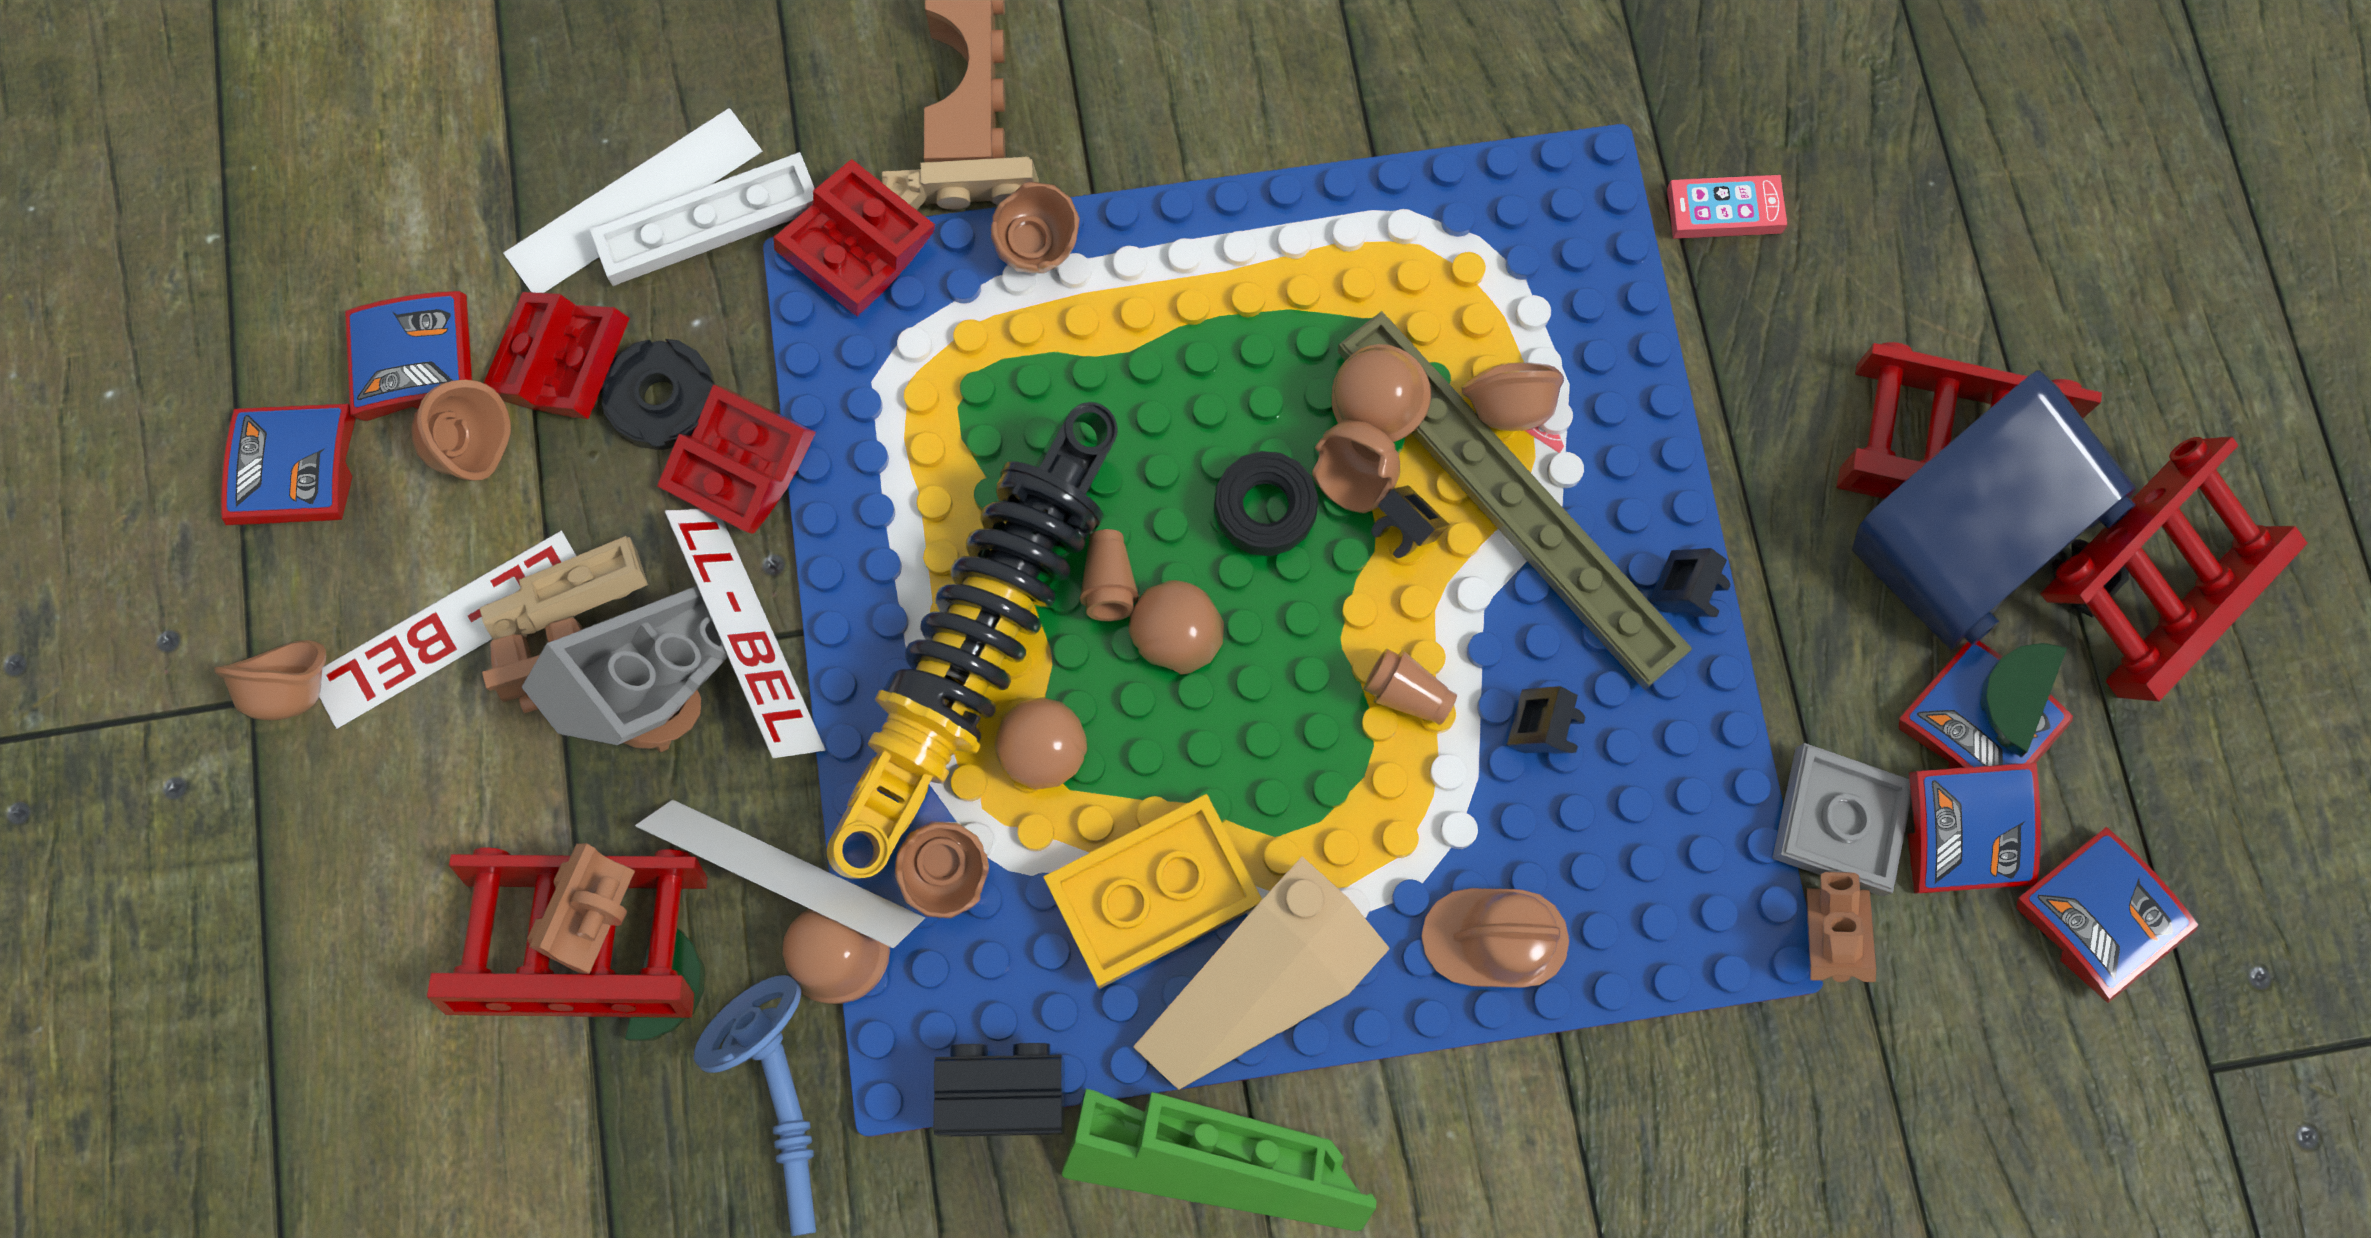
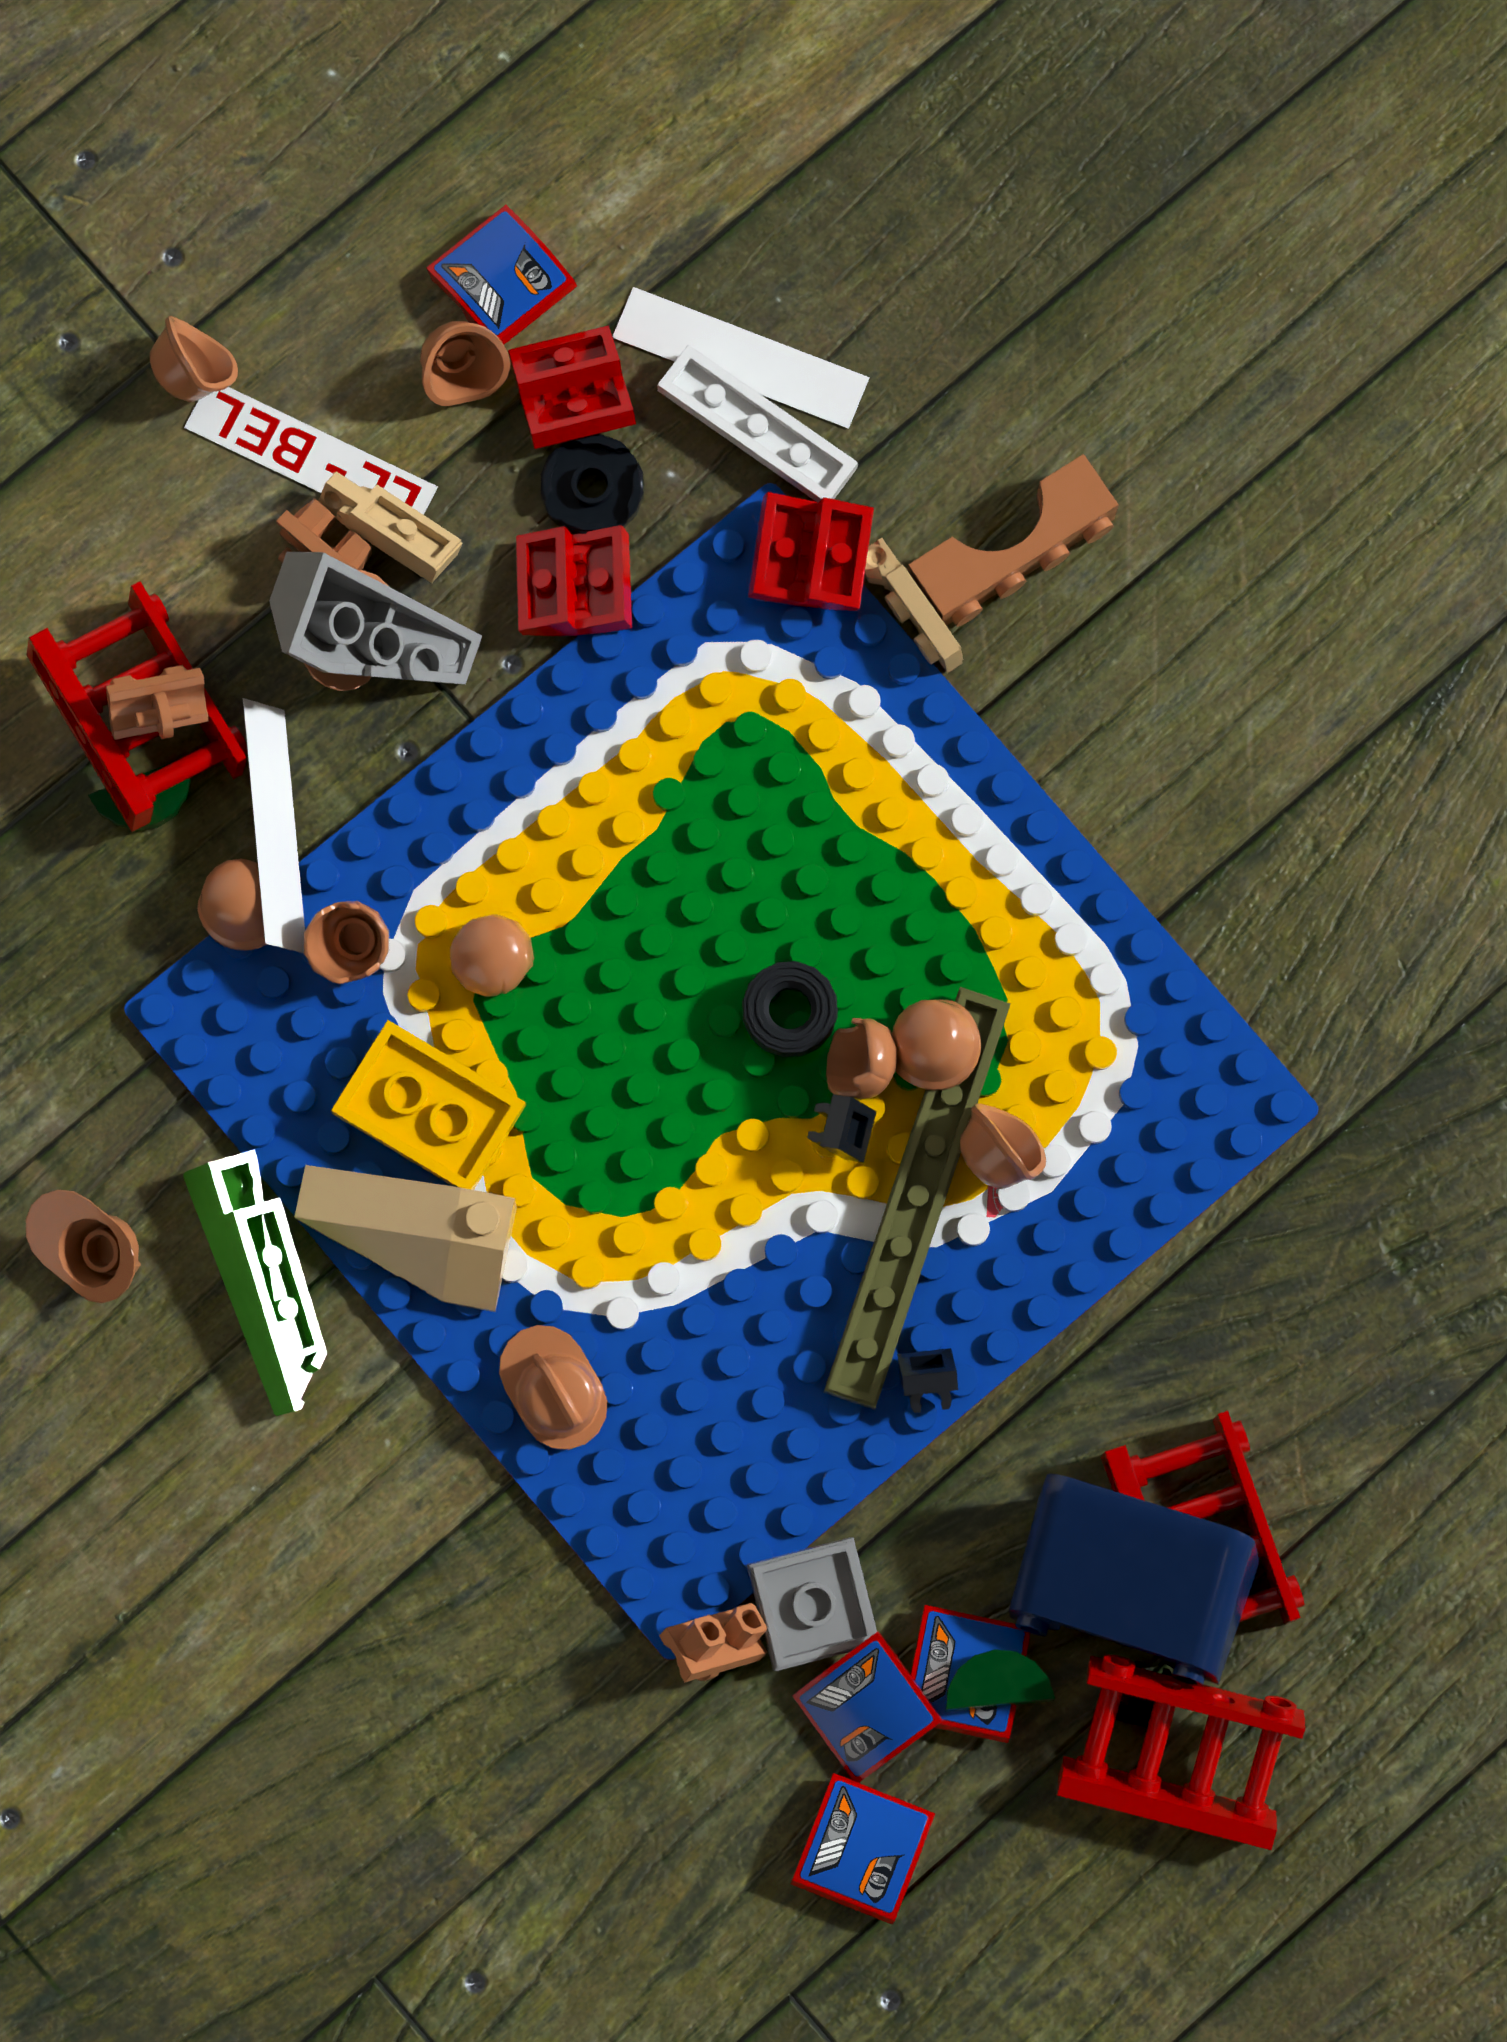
camera: 55 degrees right, 5 degrees up
slope [221,404,356,525] -> none
white sticker [665,509,825,758] -> none
medium blue dish [694,975,816,1237] -> none
black piece [827,402,1118,879] -> none
black brick [933,1043,1065,1137] -> none
nougat hair [991,182,1080,274] -> none
nougat cone [1080,529,1139,621] -> none
nougat hair [1129,580,1224,674] -> none
nougat cone [1364,648,1457,725] -> none
black tile [1507,686,1586,754] -> none
tile [1667,175,1787,239] -> none

